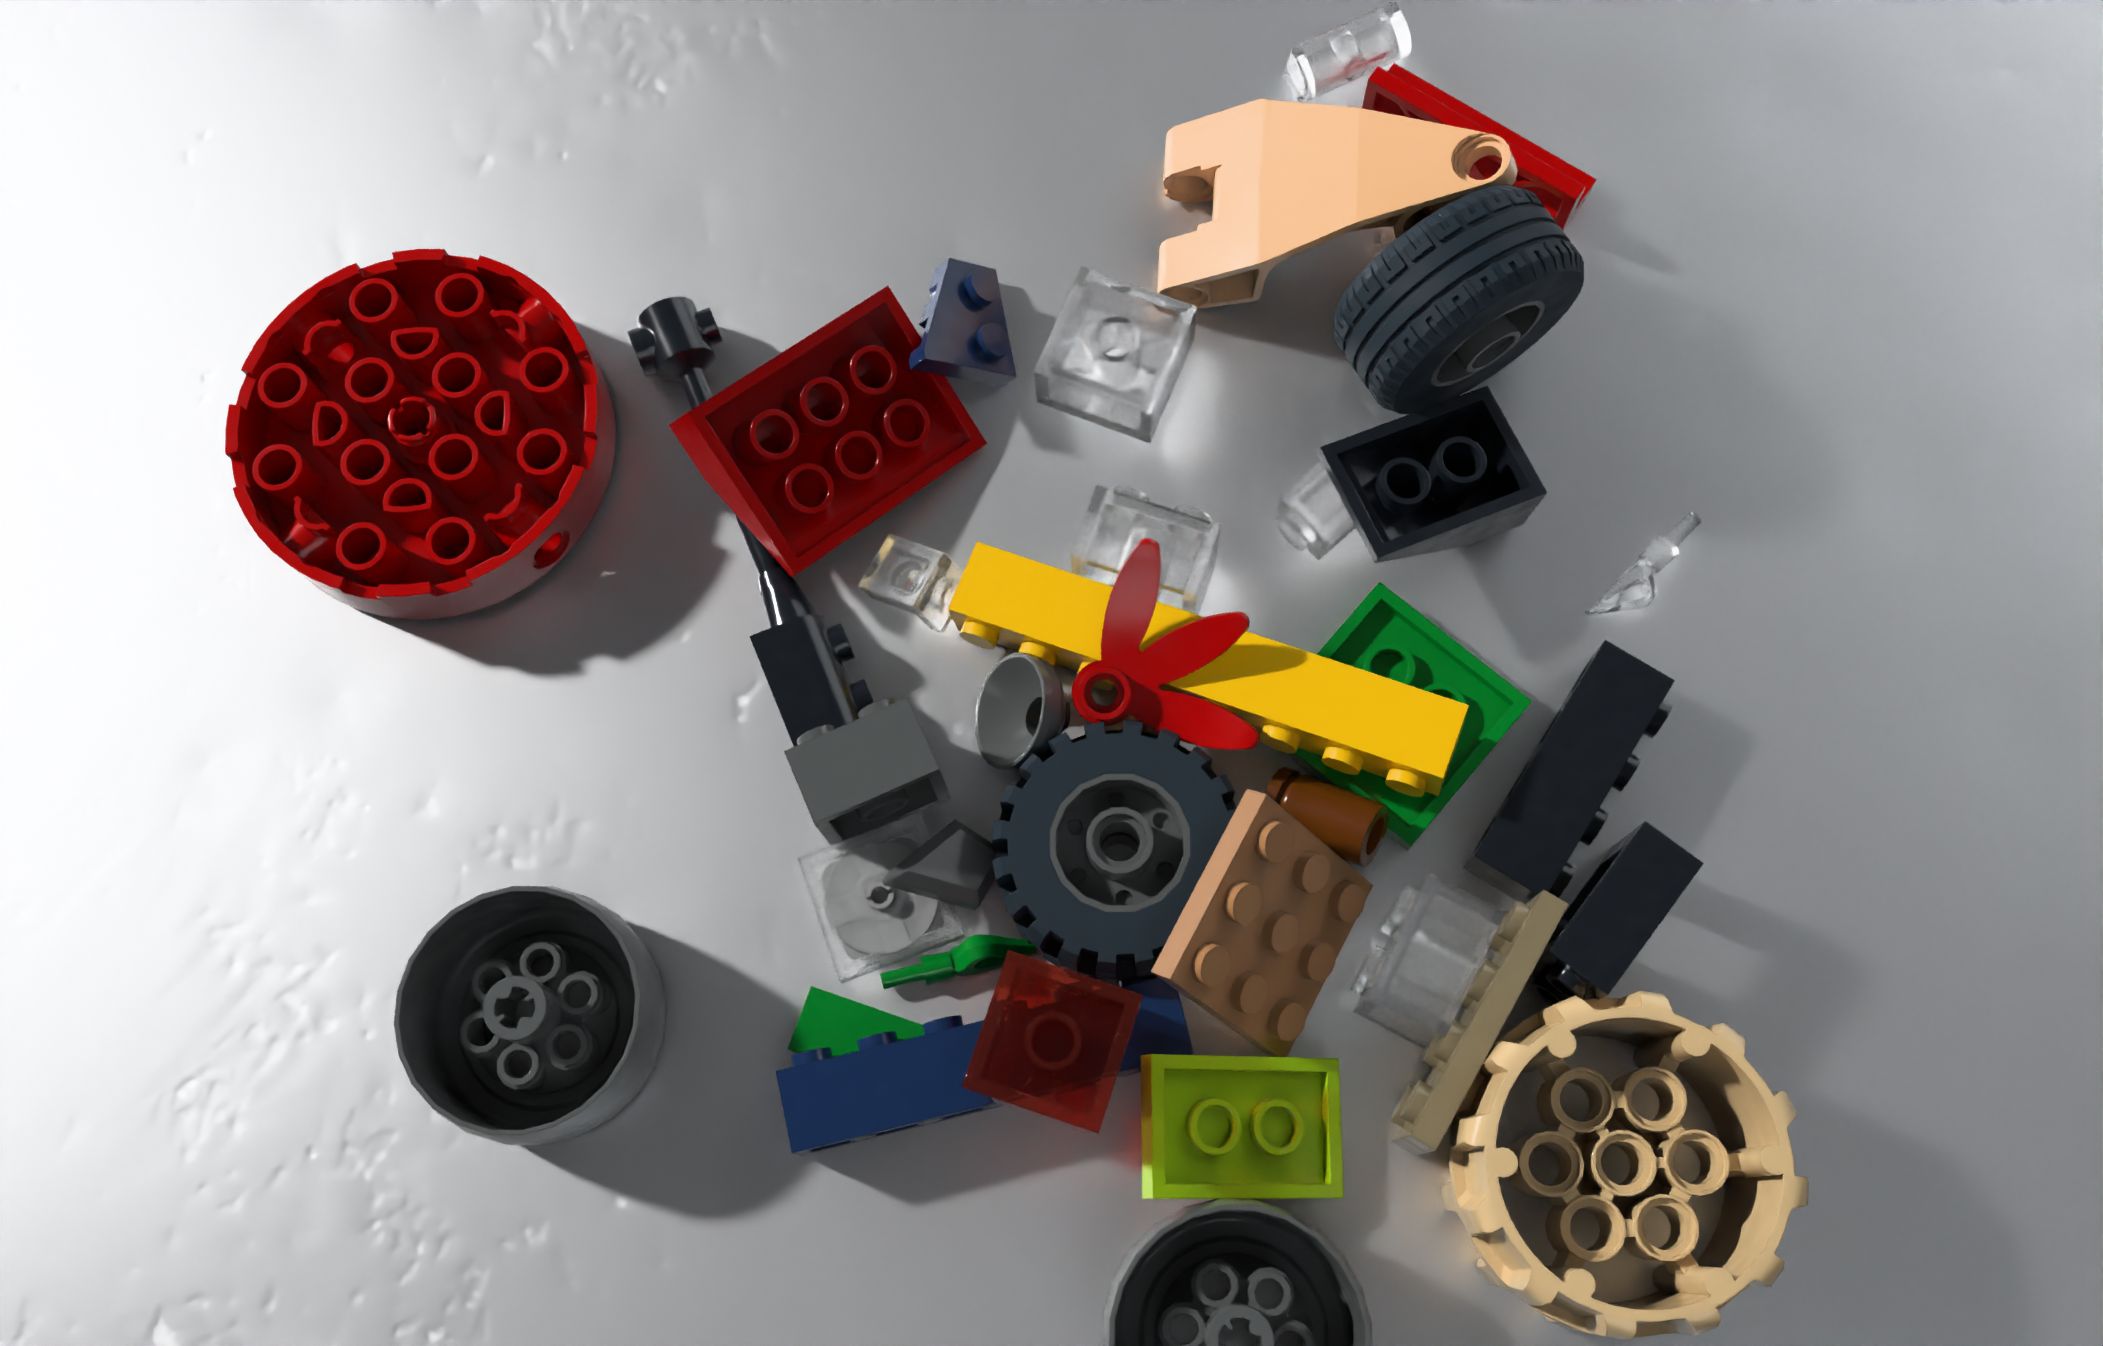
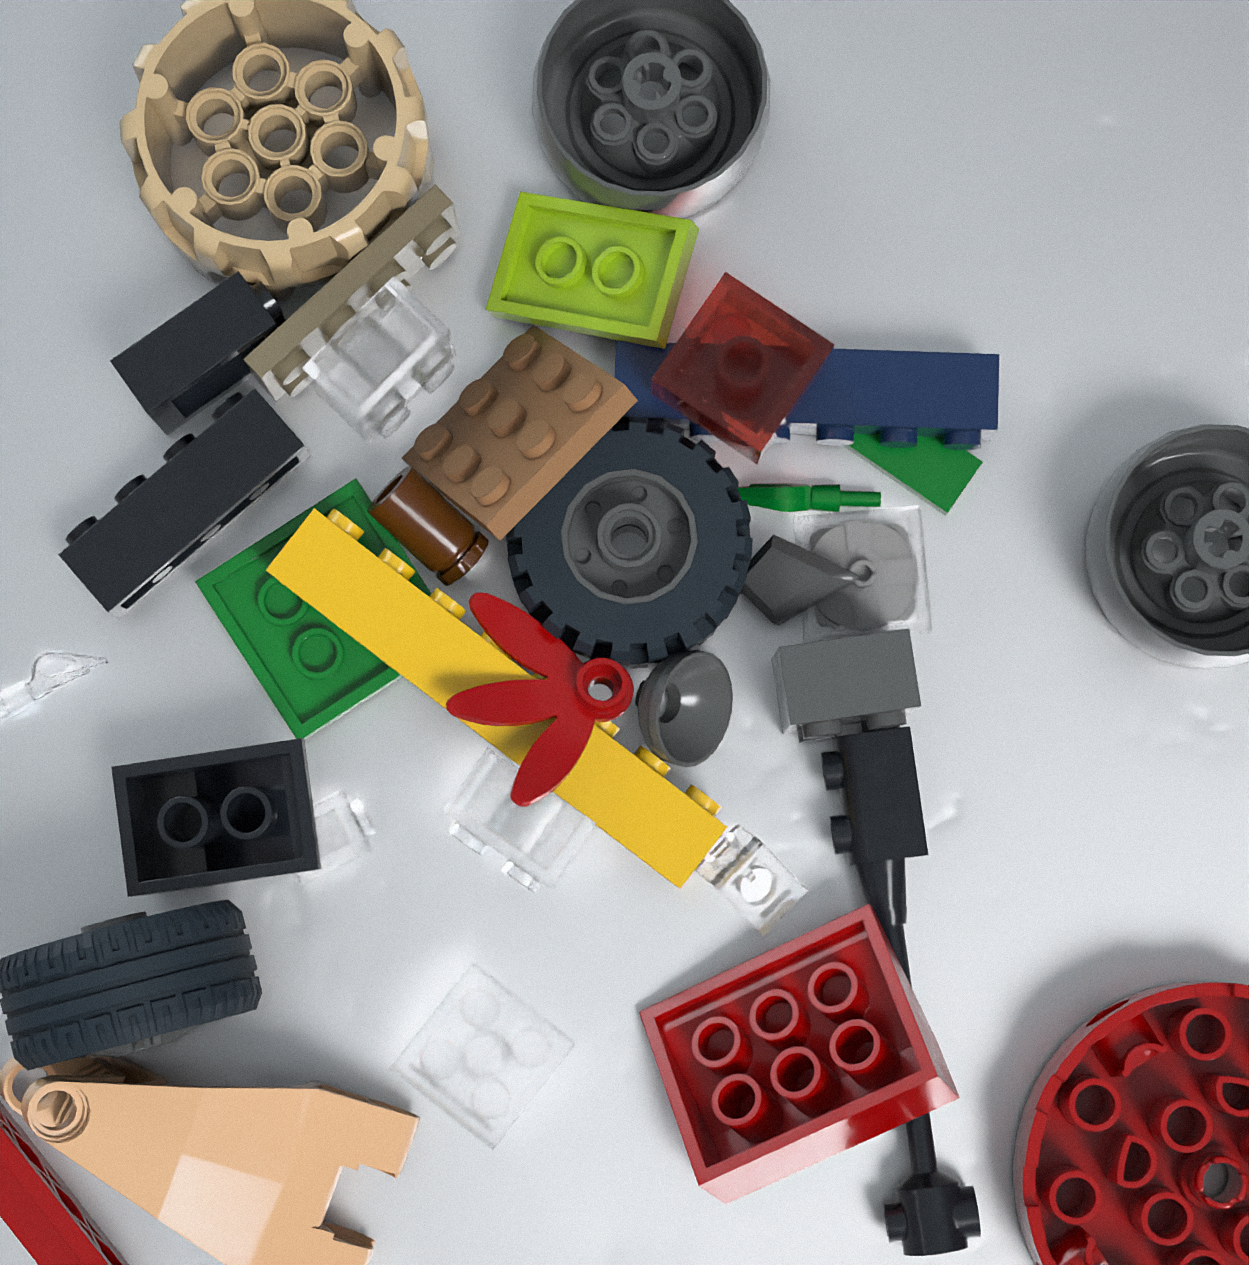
camera: 175 degrees left, 10 degrees up
dark blue wing [909,258,1017,387] -> none

